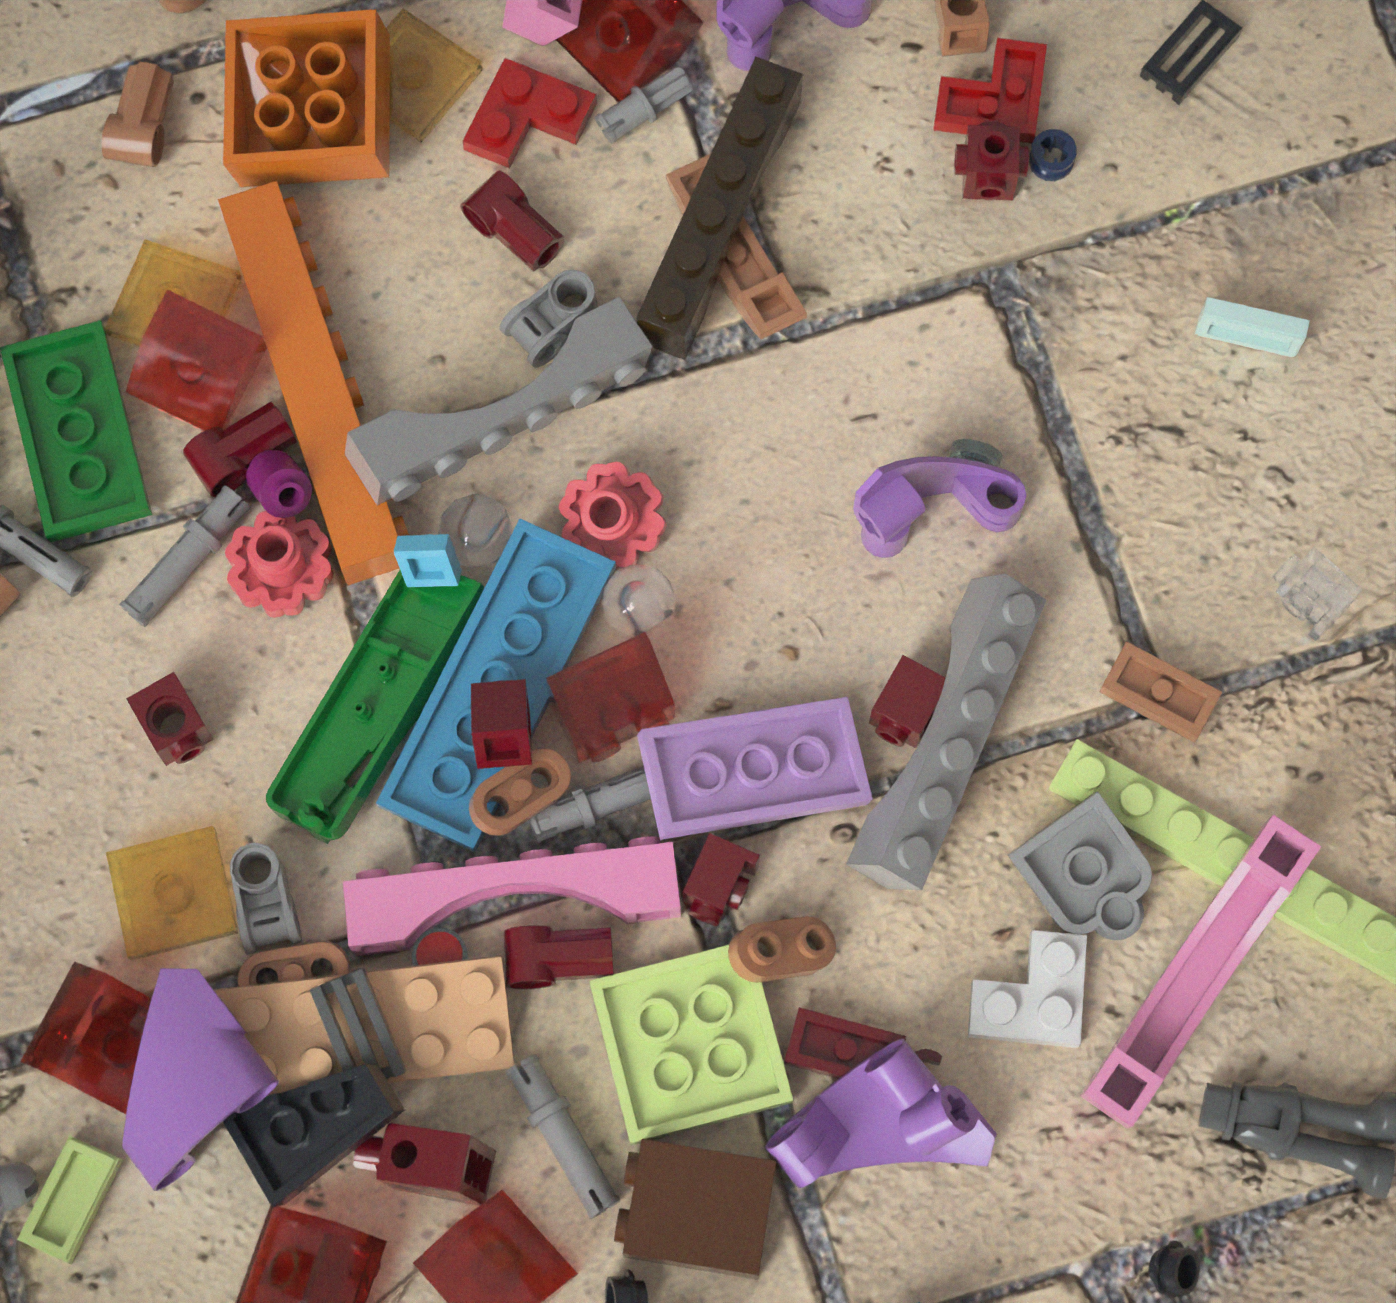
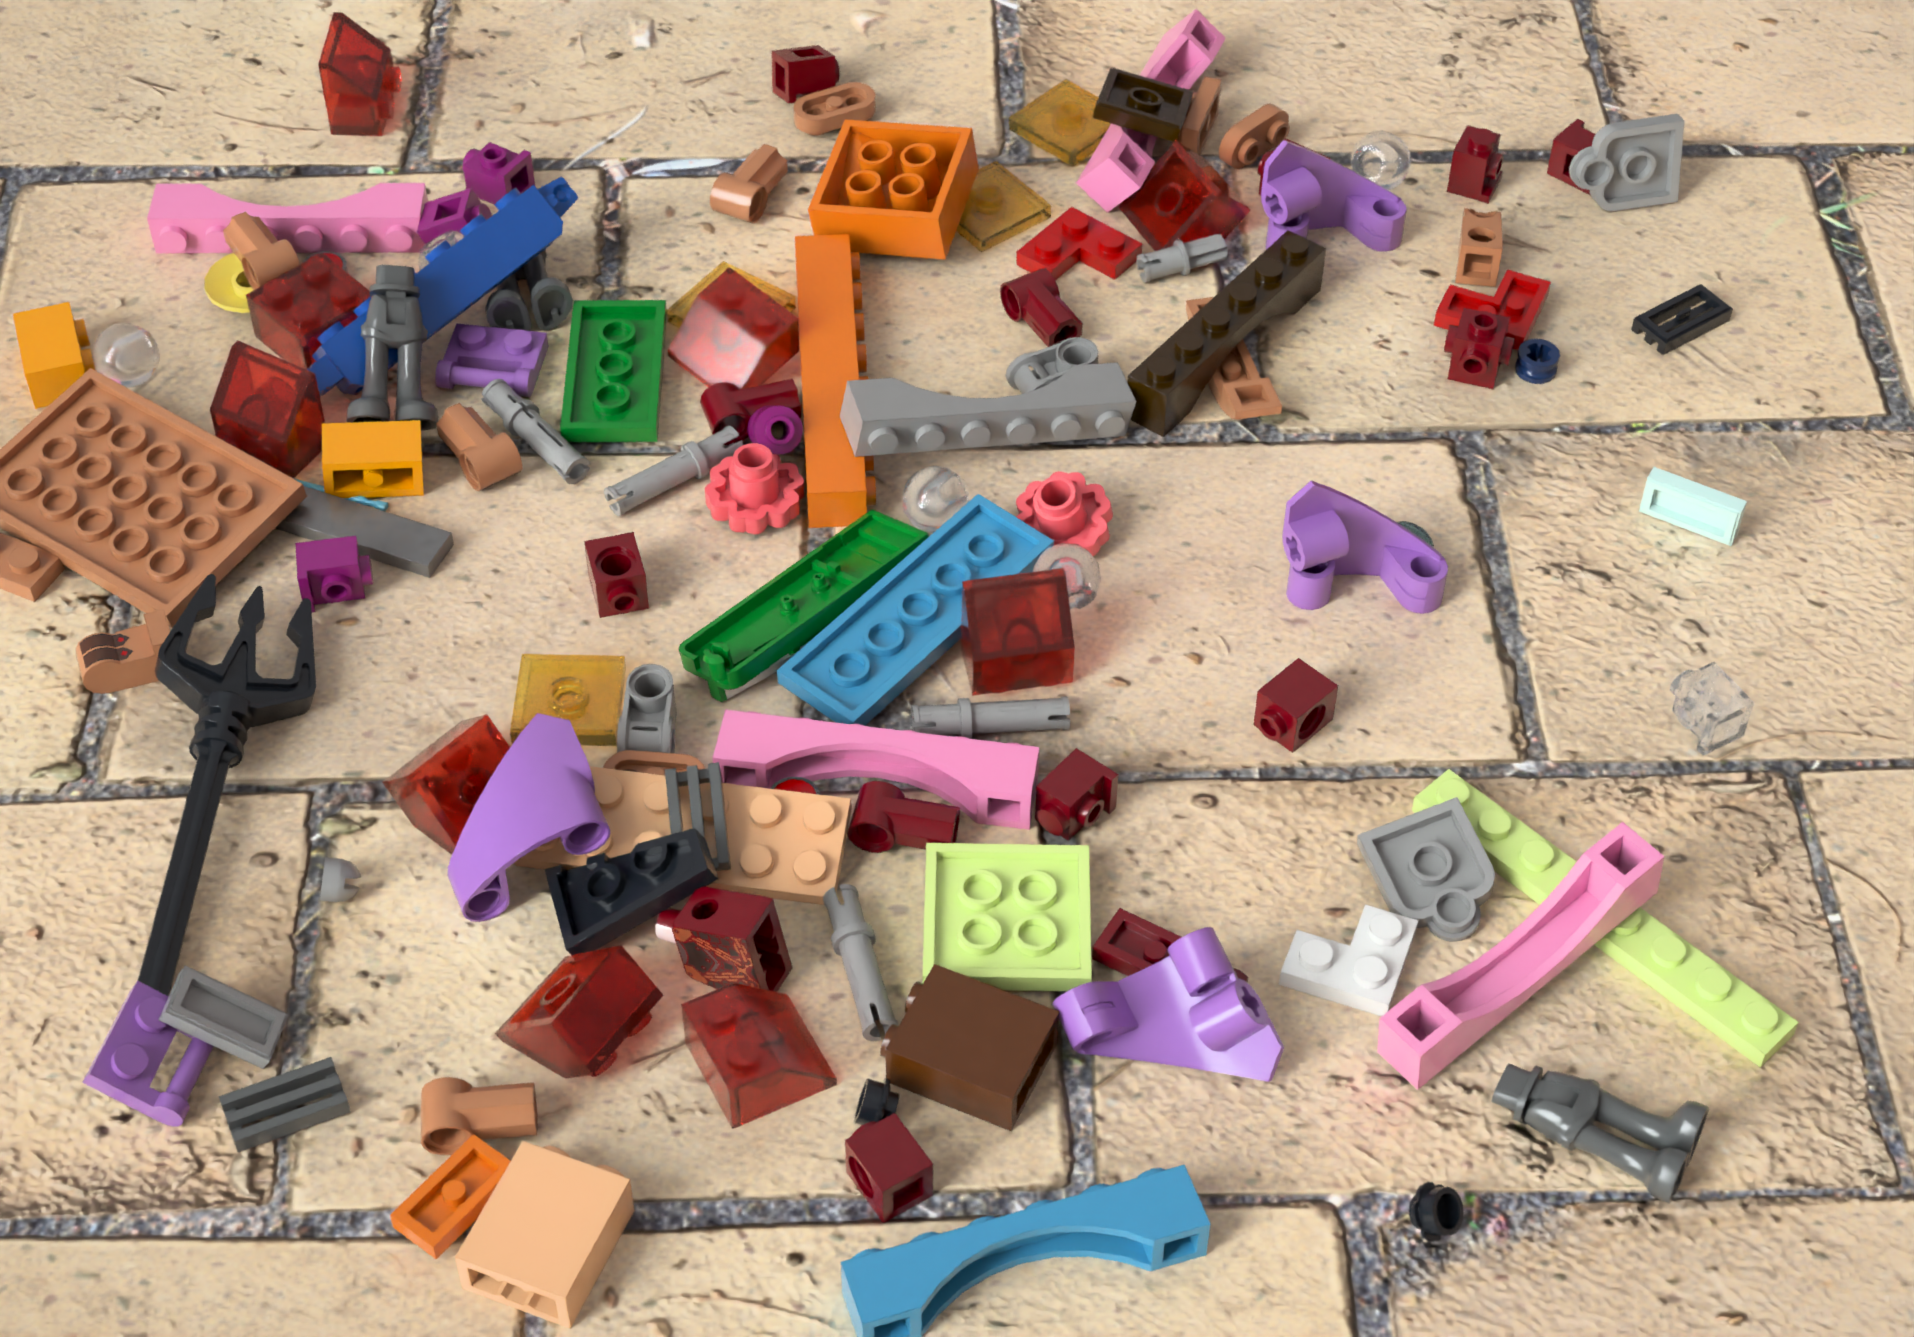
camera: 15 degrees right, 25 degrees down
yellowish green tile [17,1135,123,1264] -> none
medium azure plate [394,534,462,587] -> none
nougat plate [469,748,571,836] -> none
dark red brick [471,679,532,769] -> none
lavender plate [637,697,873,840] -> none
nougat plate [728,916,836,983] -> none
light grey arch [846,574,1046,890] -> none
nougat plate [1099,641,1222,743] -> none

